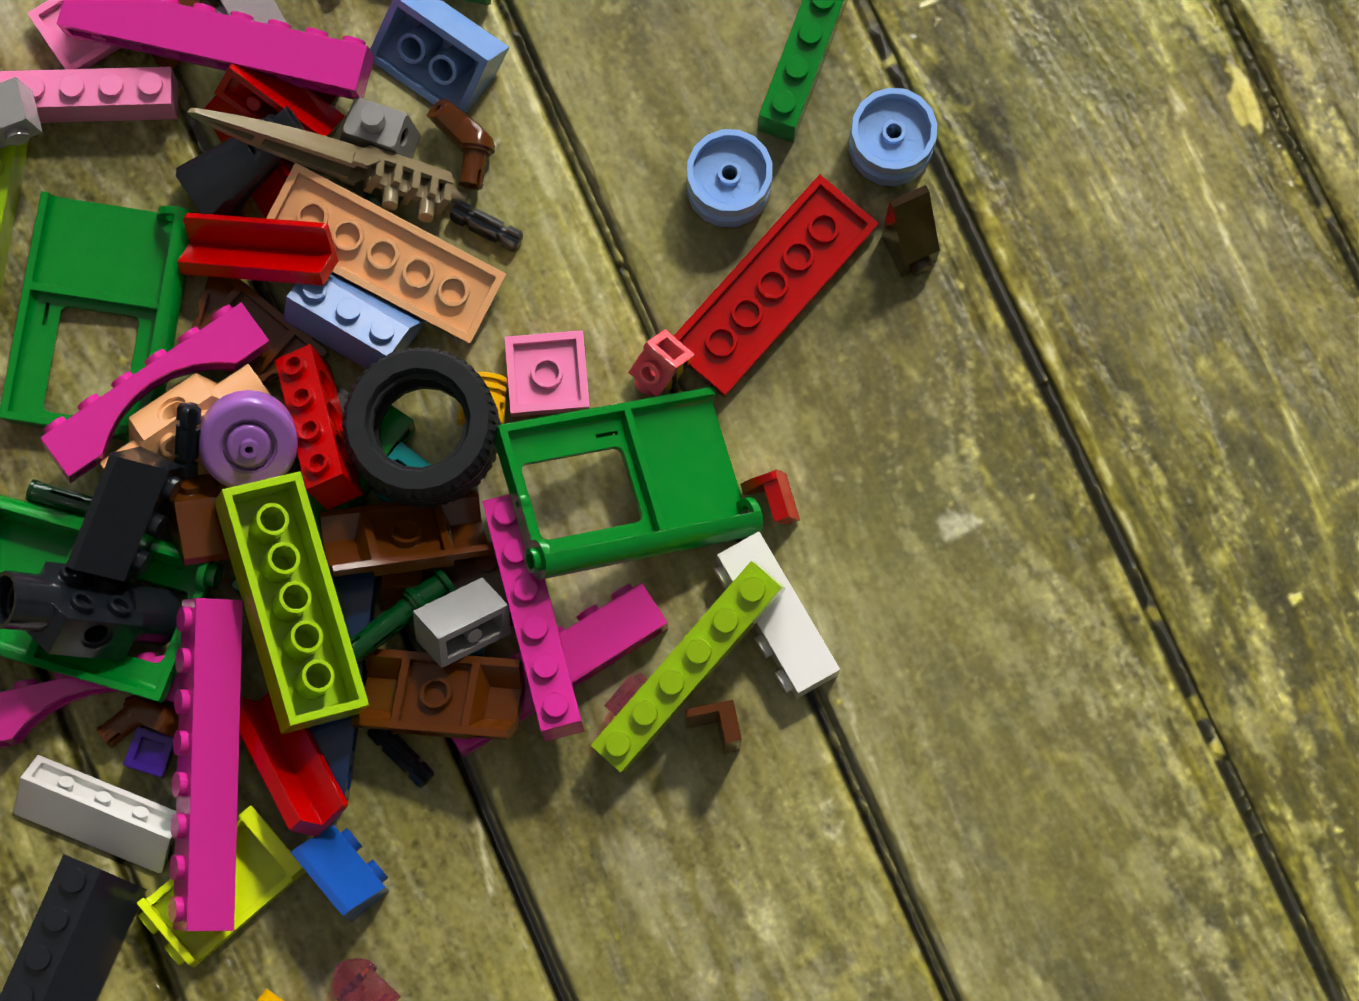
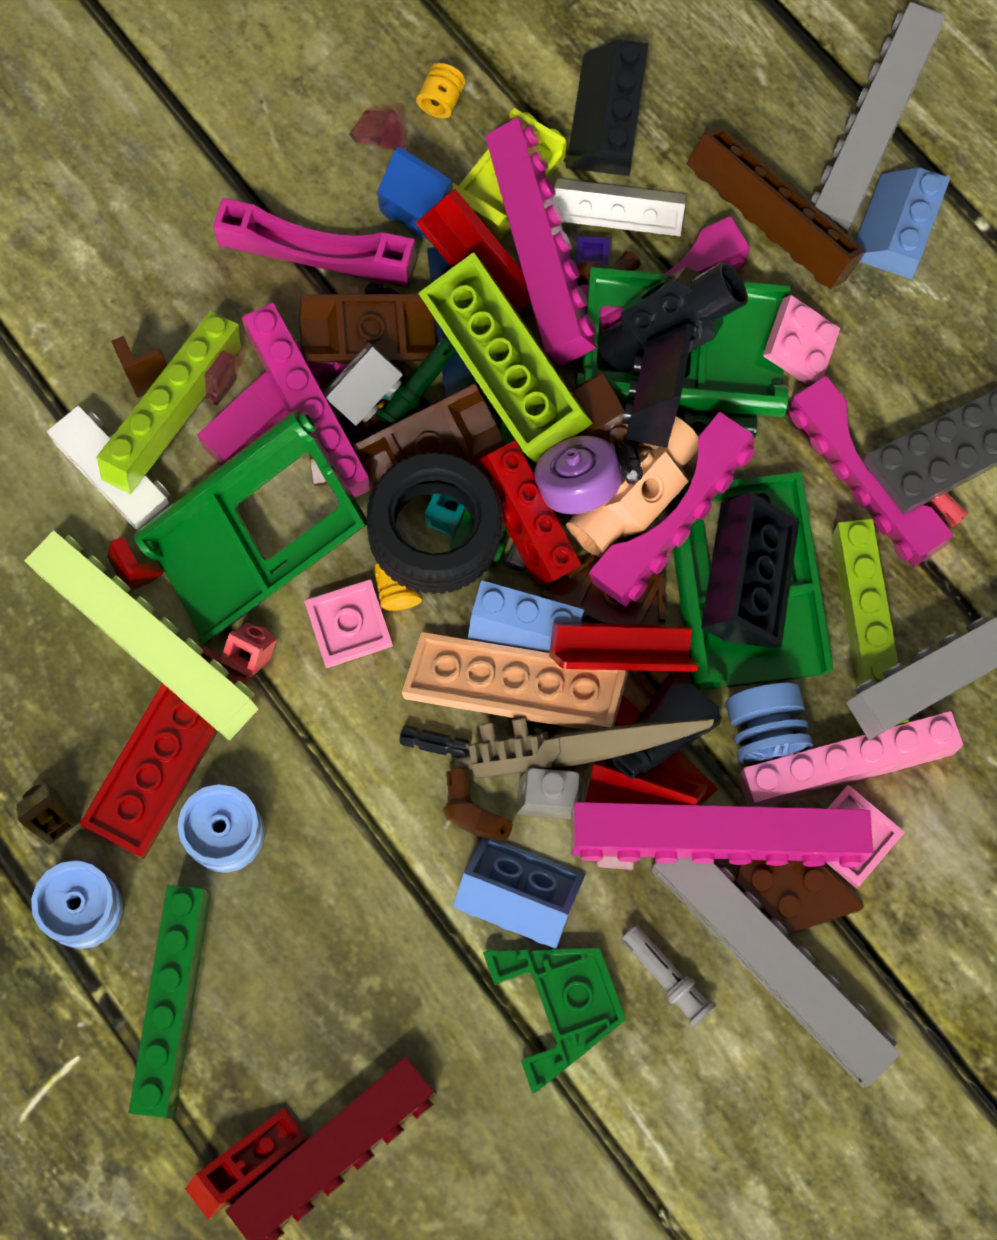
camera: 170 degrees right, 5 degrees down
none -> yellowish green brick [24,530,258,741]
none -> dark pink arch [213,198,417,287]
none -> black slope [701,492,799,648]
none -> medium blue wheel [726,683,814,764]

